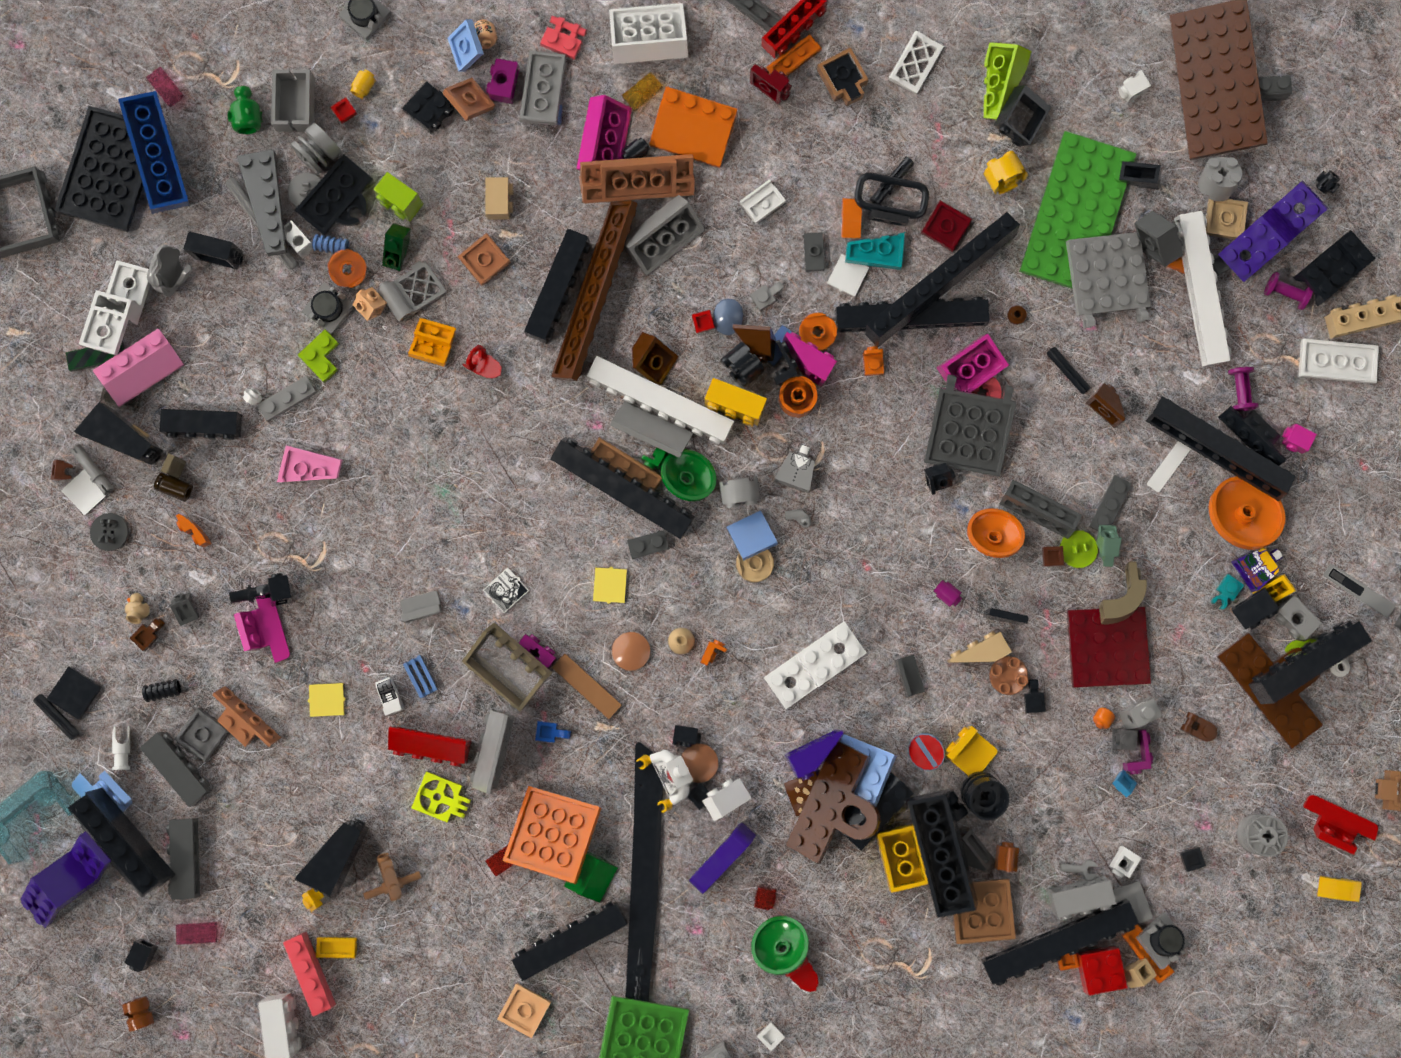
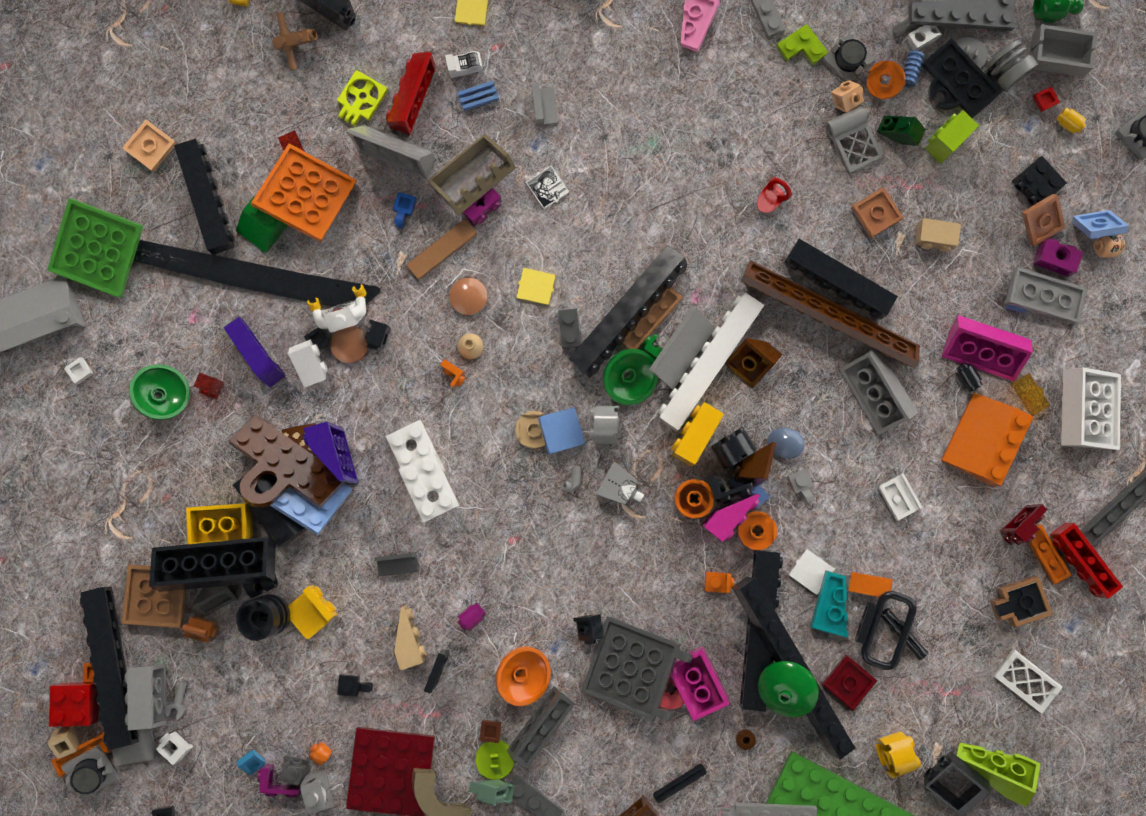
camera: 95 degrees right, 0 degrees up
light orange slope [408,318,456,367] -> none
coral plate [540,16,587,60] -> none
nougat slope [579,154,695,204] -> none
red plate [692,310,715,334] -> none
red piece [785,957,819,992] -> none
dark grey plate [804,232,825,272] -> none
red piece [908,733,946,771] -> none
nougat dish [989,656,1028,695] -> none
none -> green dish [758,661,819,718]

